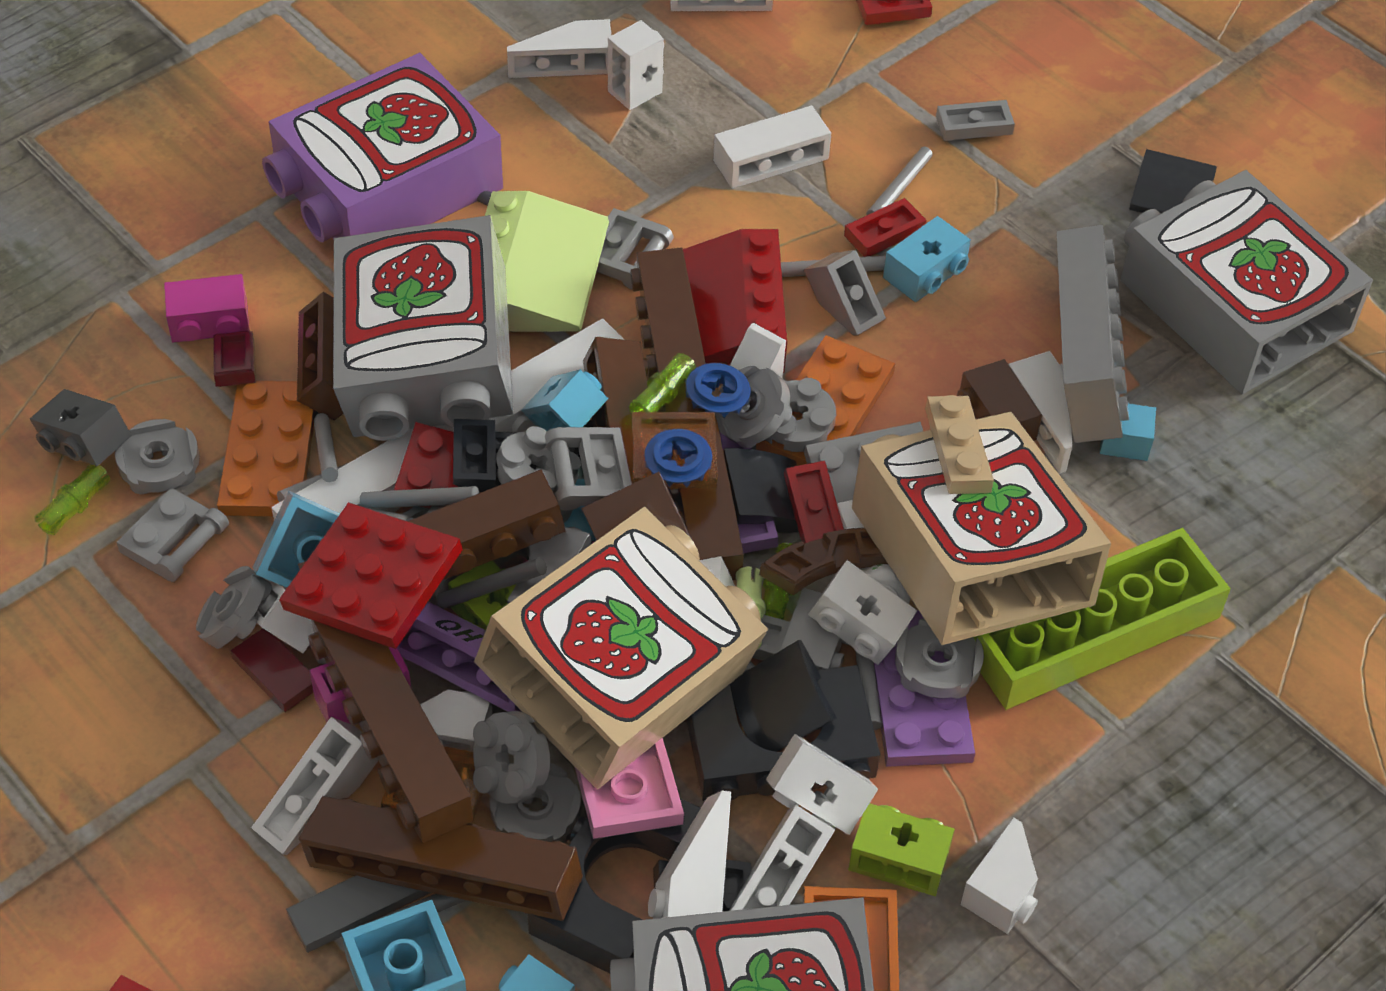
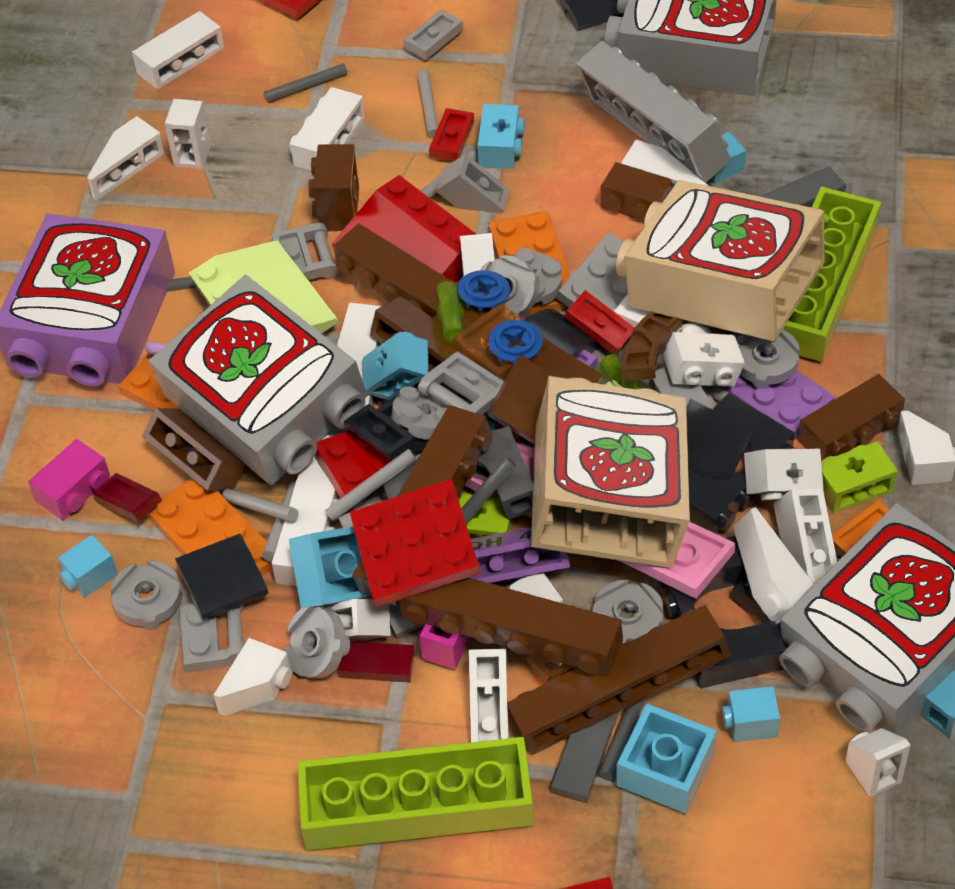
camera: 35 degrees left, 0 degrees up
dark grey brick [30,389,132,466] -> none
clear neon green pin [34,464,110,535] -> none
light grey plate [473,711,550,804] -> none
tan plate [925,395,994,494] -> none
none -> medium azure brick [58,535,118,598]
none -> black slope [175,533,269,620]
none -> white slope [214,638,292,716]
none -> dark grey bar [263,63,347,103]
none -> lime brick [297,737,534,851]
none -> reddish brown brick [309,144,360,231]
none -> dark grey tile [759,166,846,207]
none -> reddish brown brick [798,374,905,461]

